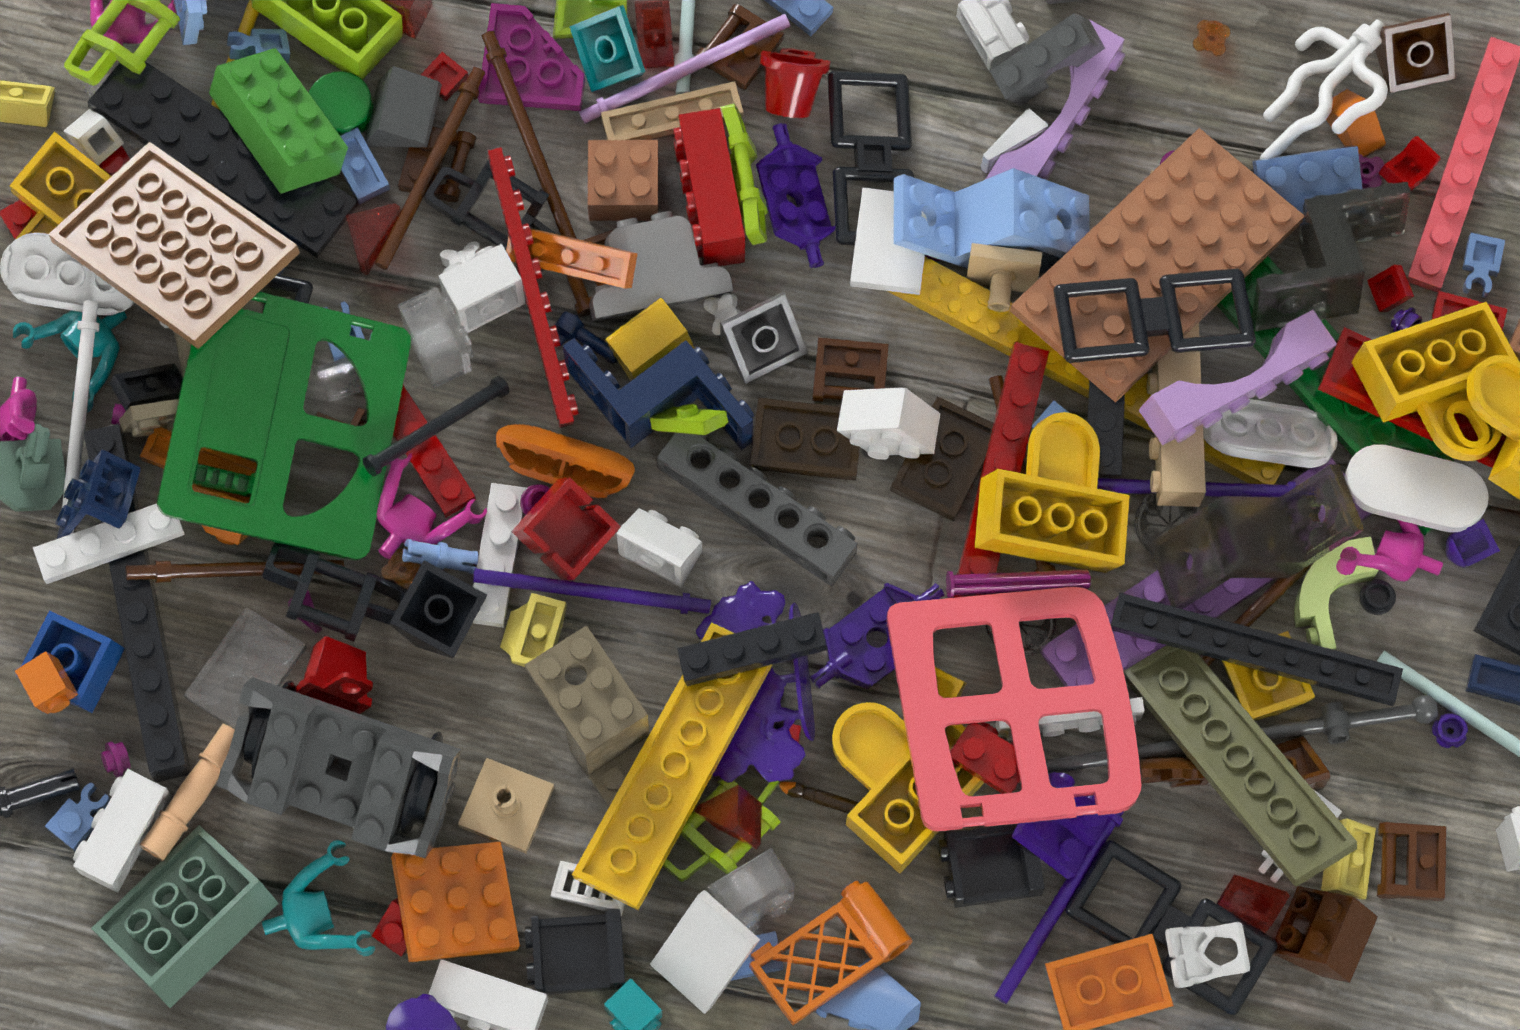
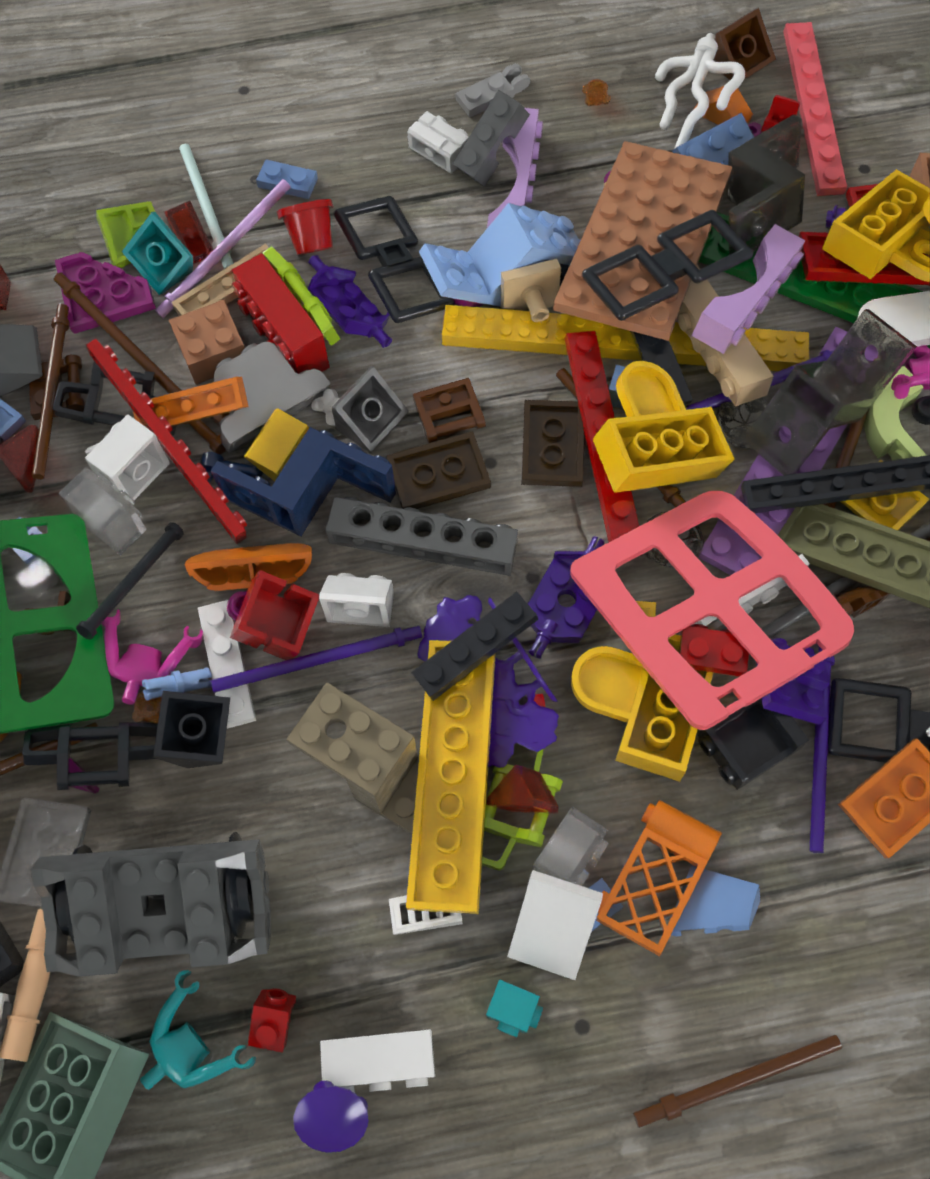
camera: 20 degrees left, 5 degrees down
red container [295,636,373,714] -> none
orange plate [391,842,520,962] -> none
red plate [393,385,476,518] -> none
red plate [420,52,469,101] -> none
tan tile [458,758,555,854] -> none
light yellow slope [500,593,567,667] -> none
black panel [525,909,625,995] -> none
lime plate [650,404,728,435] -> none
reddish brown plate [695,4,784,91] -> none
dark brown piece [779,782,859,814] -> none
white brick [837,388,940,459] -> none
white tile [850,188,927,295] -> none
magenta axle [946,570,1091,598] -> none
white slope [981,109,1049,174] -> none
white tile [1203,399,1338,468] -> none
red plate [1367,264,1414,312] -> none
medium blue plate [1462,233,1505,298] -> none

